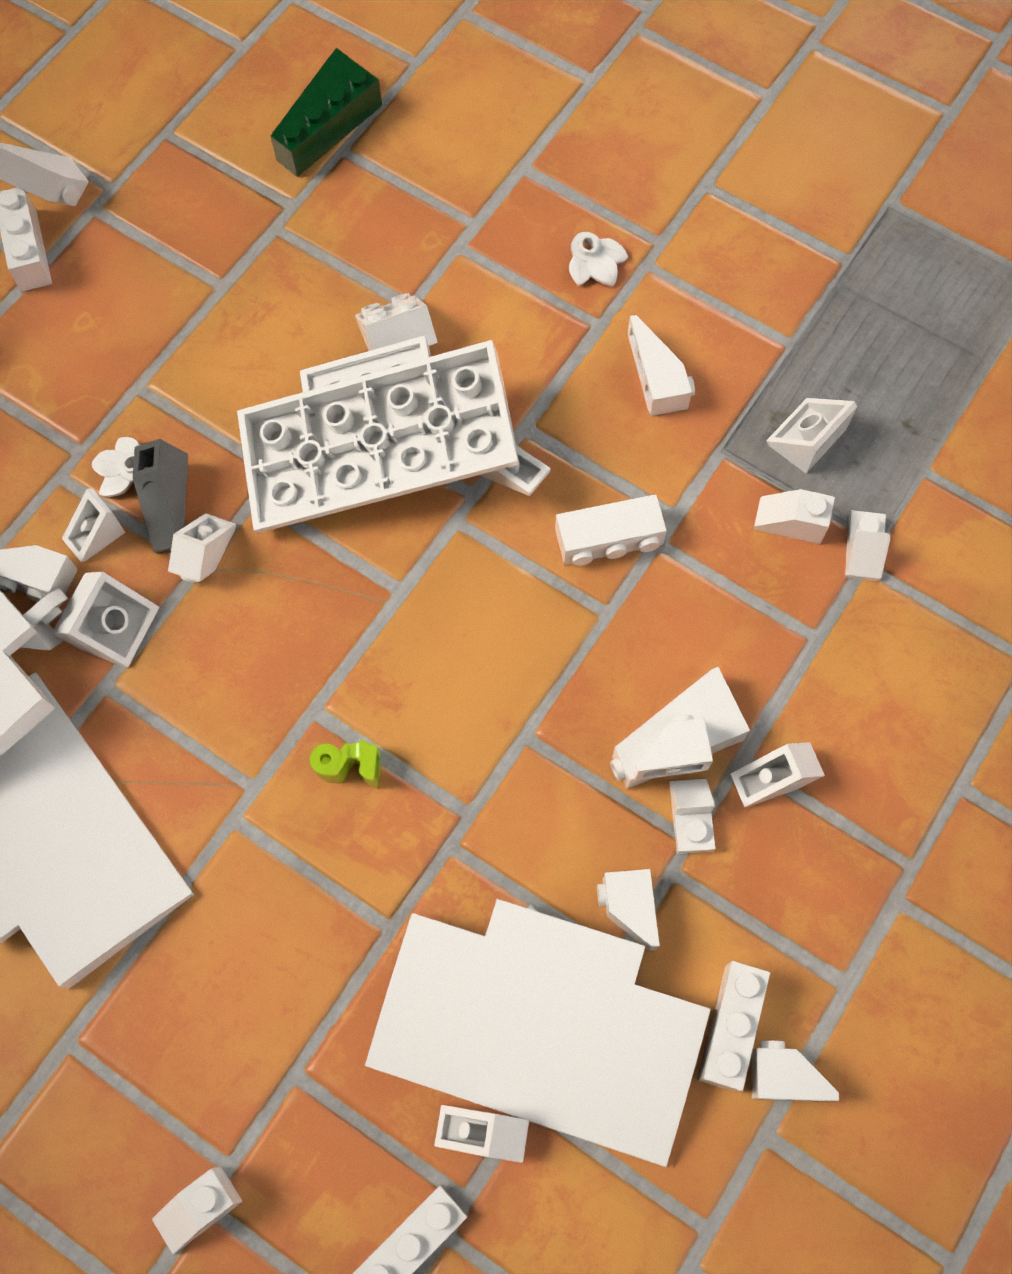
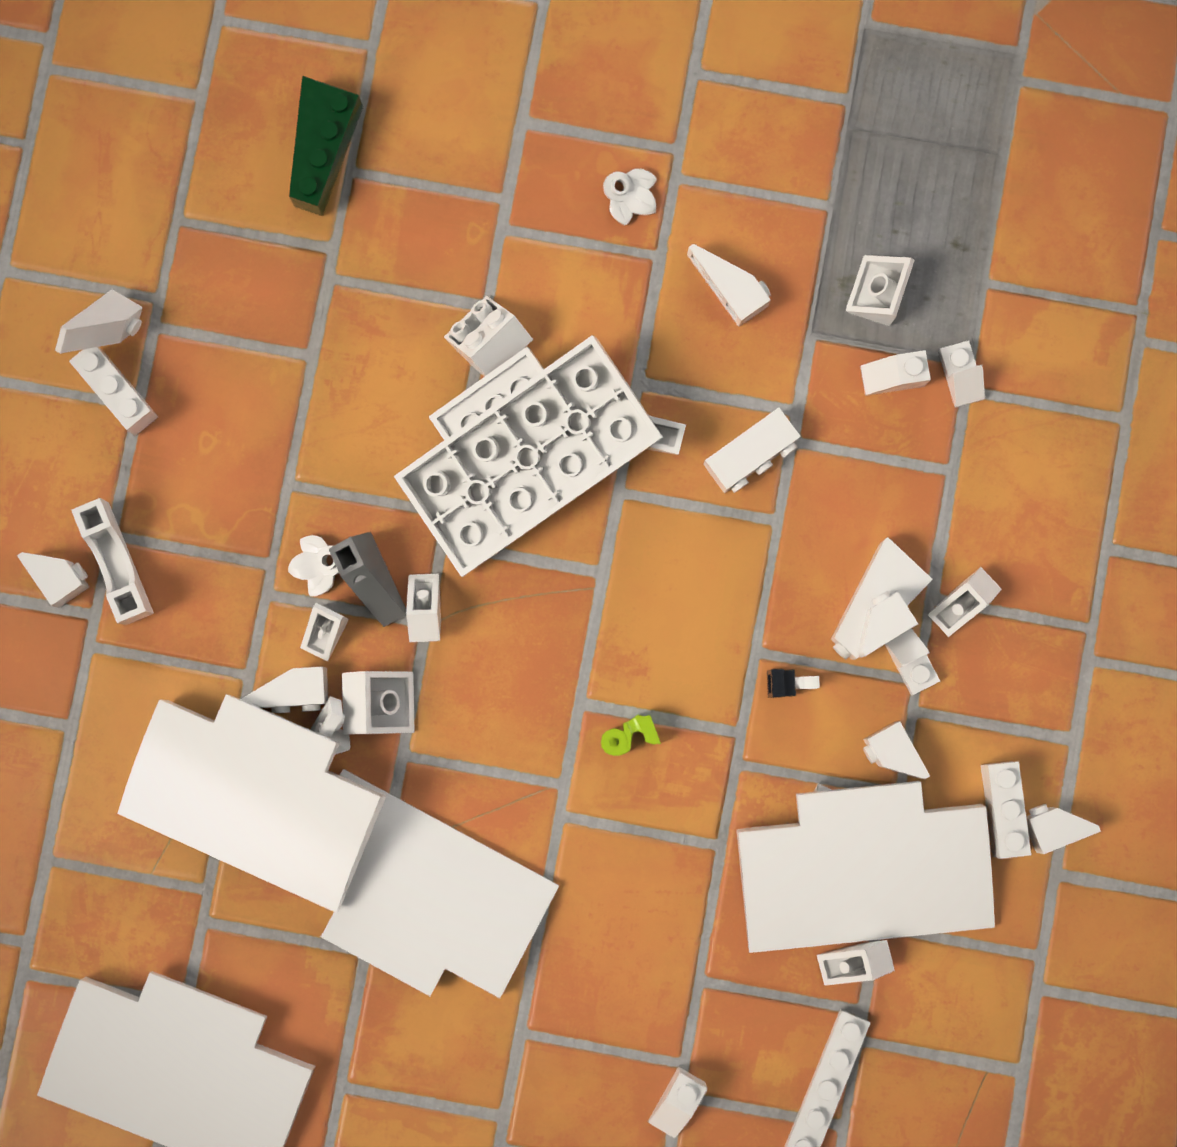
camera: 25 degrees left, 15 degrees up
none -> black piece [767,669,820,698]

